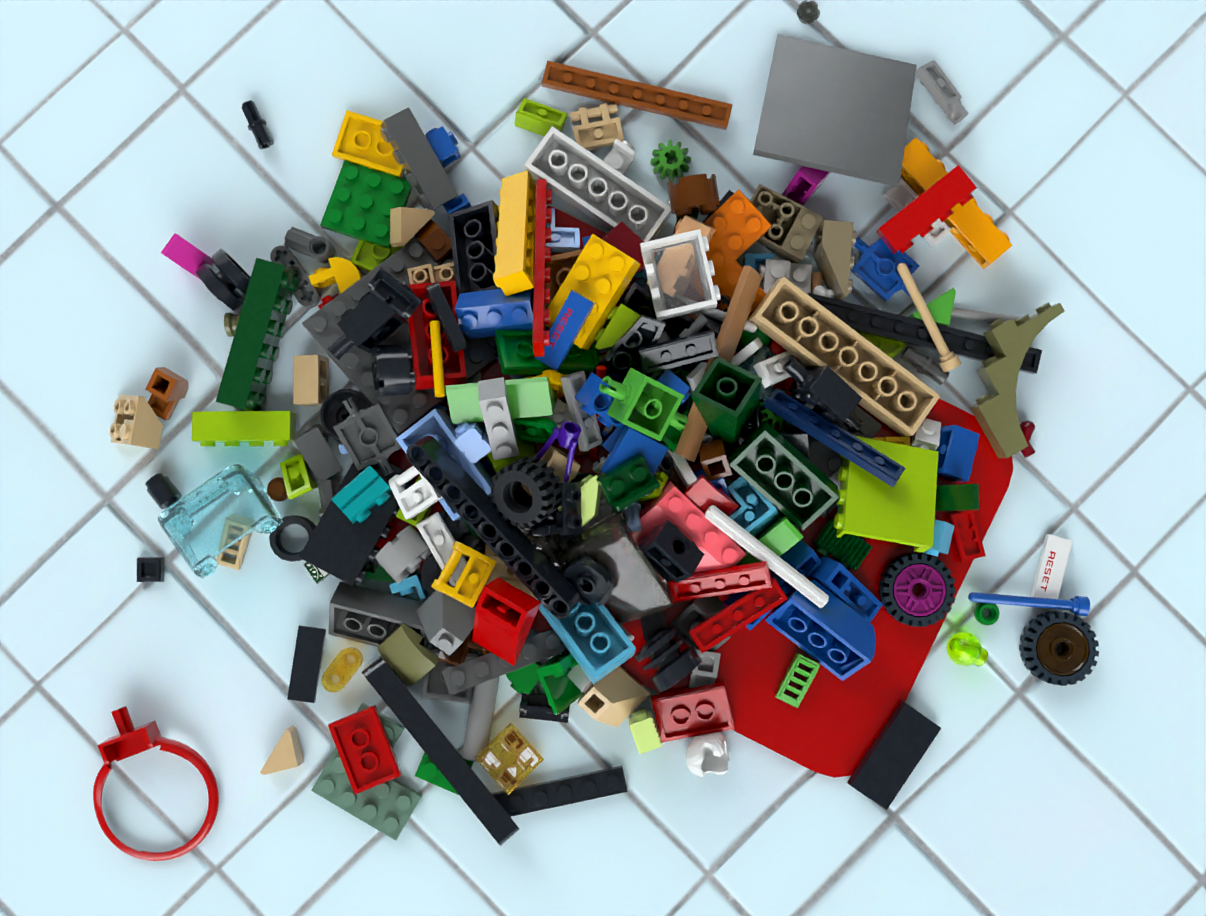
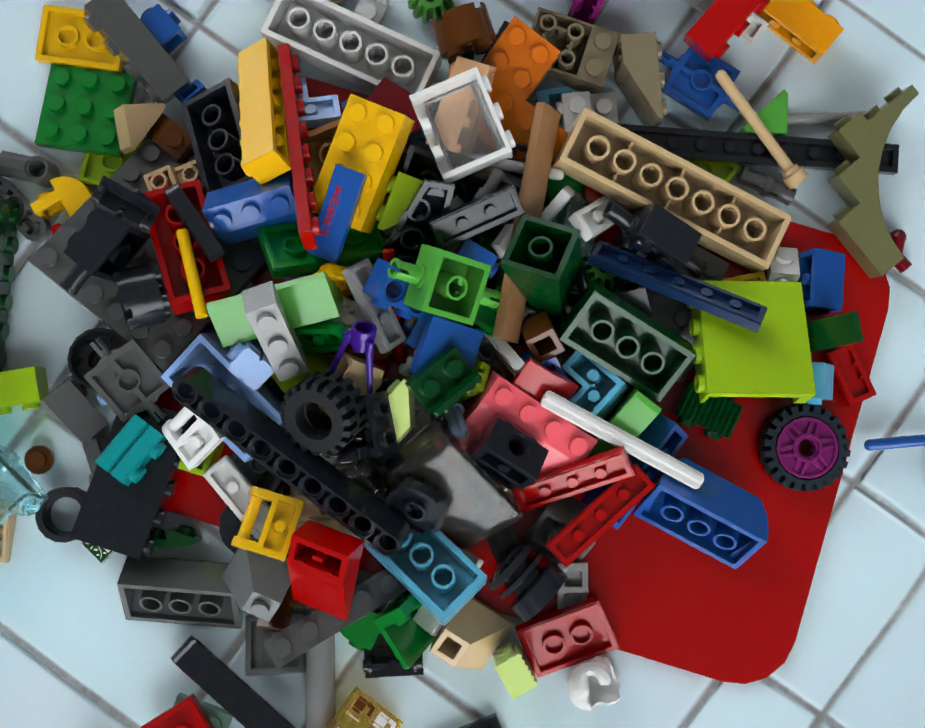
camera: 10 degrees left, 0 degrees up
lime slope [280,453,318,500] -> none
black piece [287,625,326,703] -> none
tan hinge [293,355,329,406] -> none
clear yellow plate [321,647,363,693] -> none
light grey brick [375,525,432,584] -> none
olive slope [377,623,439,686] -> none
medium azure bracket [389,574,428,599] -> none
bright green slope [775,652,821,708] -> none
blue slope [810,555,883,622] -> none
arm [811,272,834,299] -> none
black tile [847,701,941,810] -> none
clear neon green piece [946,632,988,667] -> none
green plate [974,603,1000,625] -> none

